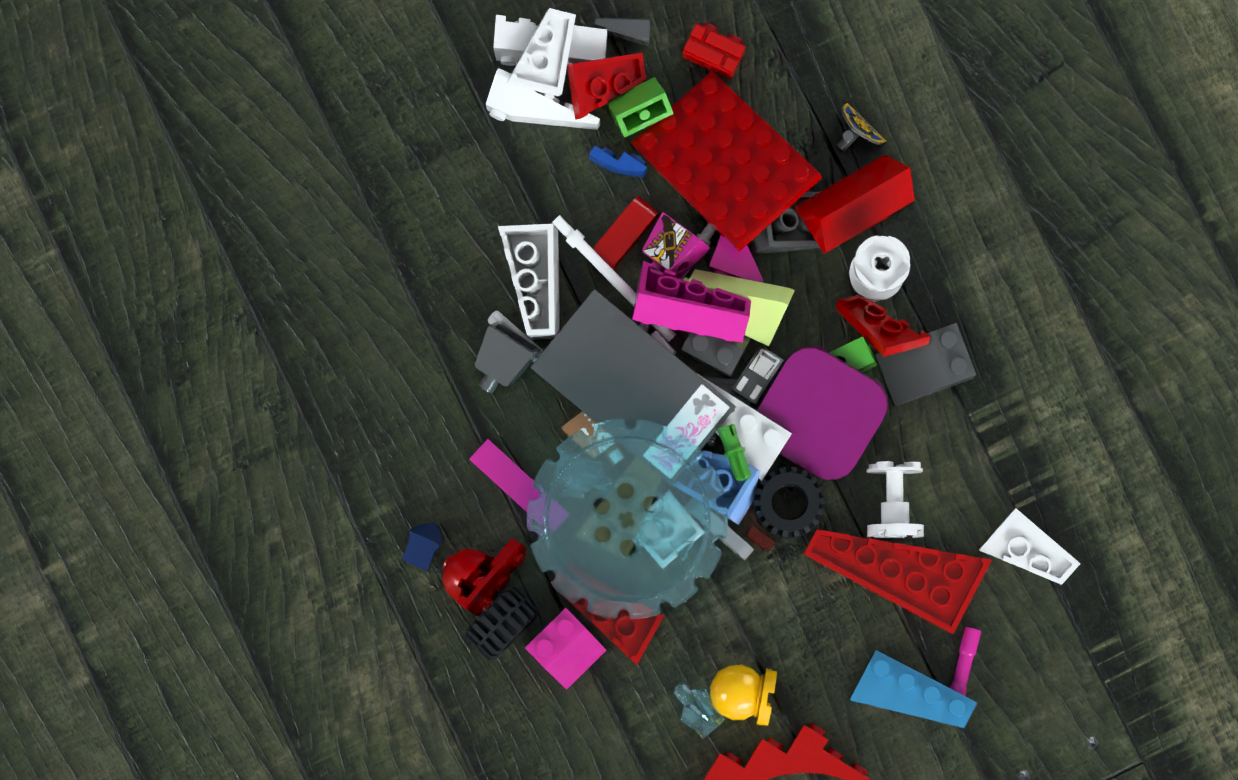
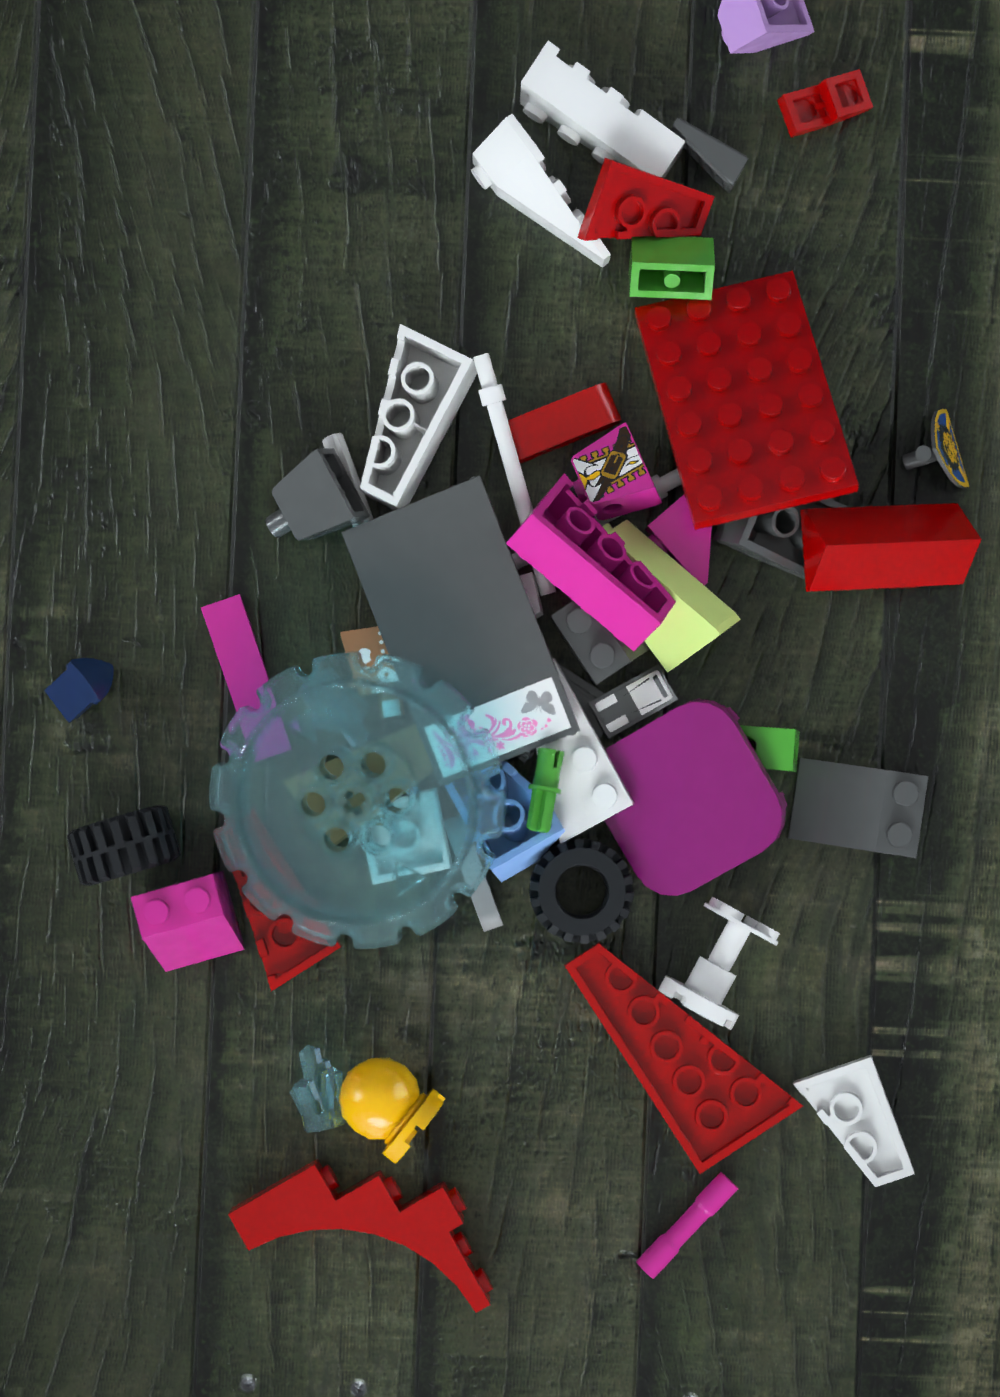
camera: 20 degrees right, 5 degrees up
red cylinder [442,548,494,601] -> none
red wing [456,538,528,617] -> none
white wing [506,8,576,96] -> none
blue slope [589,146,647,177] -> none
red brick [682,22,746,80] -> none
clear red tile [746,526,776,552] -> none
red wing [836,294,931,357] -> none
white piece [849,236,910,302] -> none
dark azure wing [850,650,977,728] -> none

